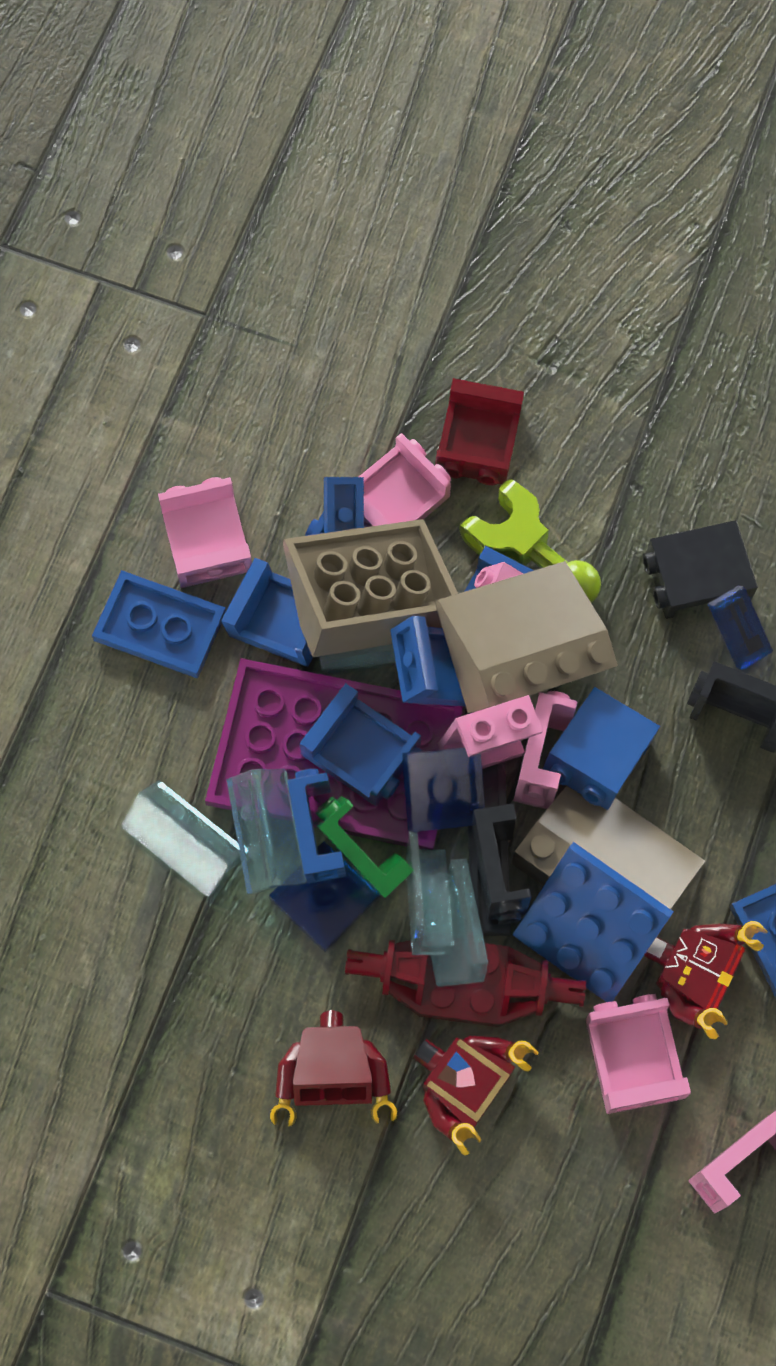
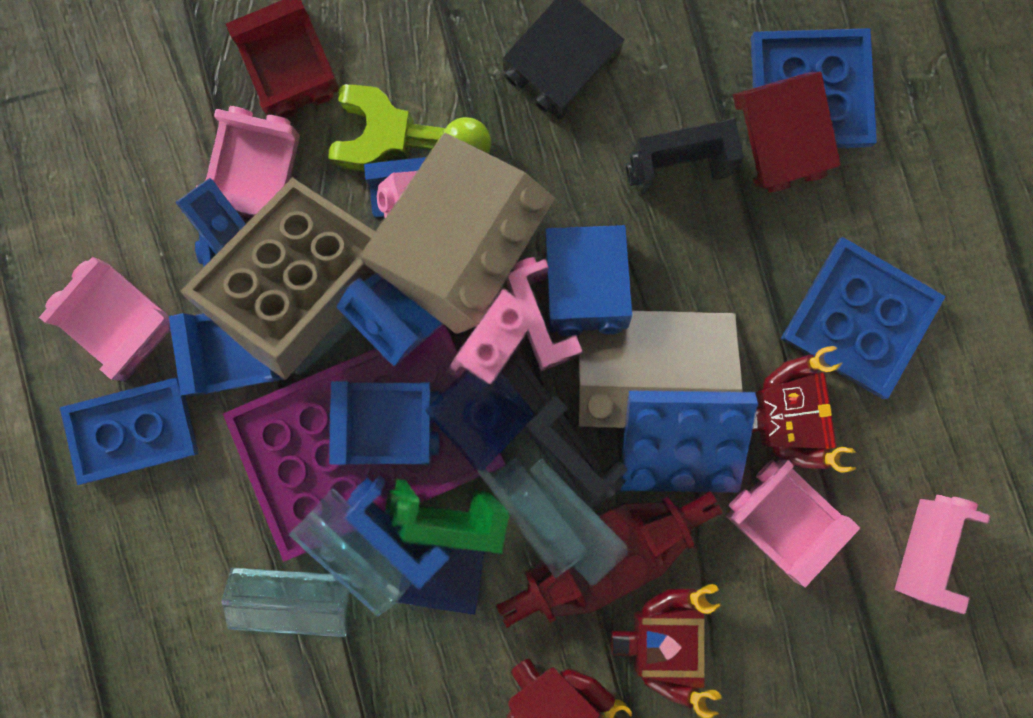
camera: 35 degrees left, 15 degrees up
clear blue tile [708,585,773,670] -> none

